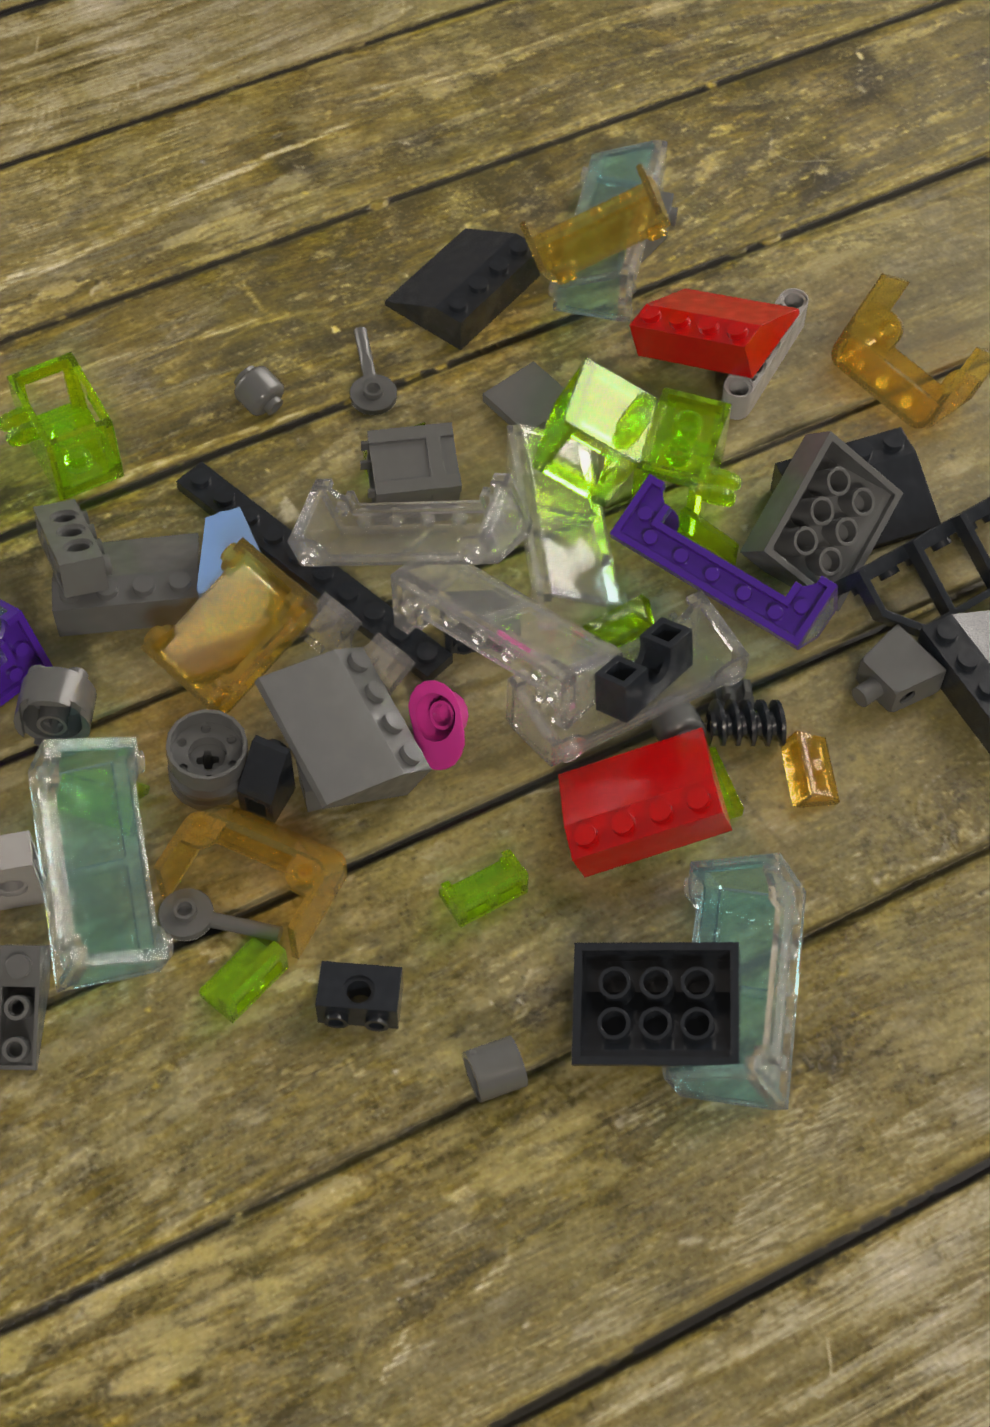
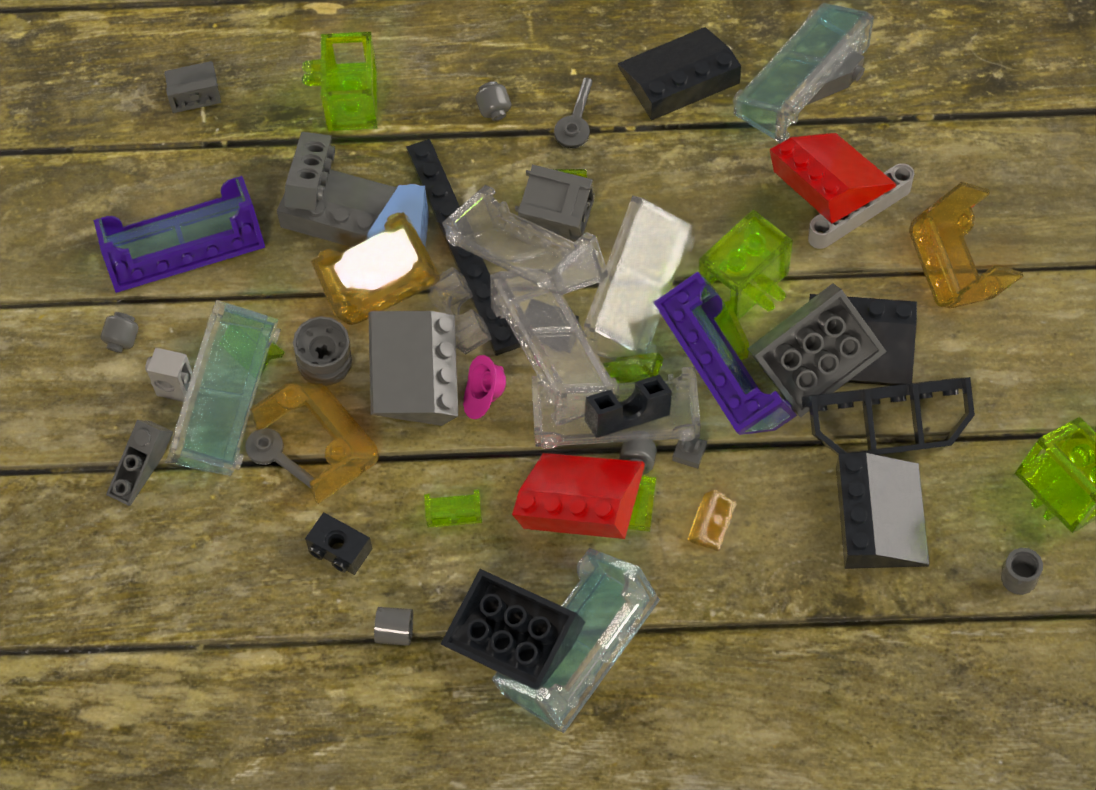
camera: 30 degrees right, 5 degrees up
dark grey brick [13,665,97,750] -> none
clear neon green panel [199,938,289,1023] -> none
black slope [237,735,296,824] -> none
dark grey tile [483,361,578,441] -> none
clear yellow windscreen [519,163,671,285] -> none
clear neon green piece [531,357,658,508] -> none
black piece [705,699,787,746] -> none
dark grey torso [852,624,946,712] -> none

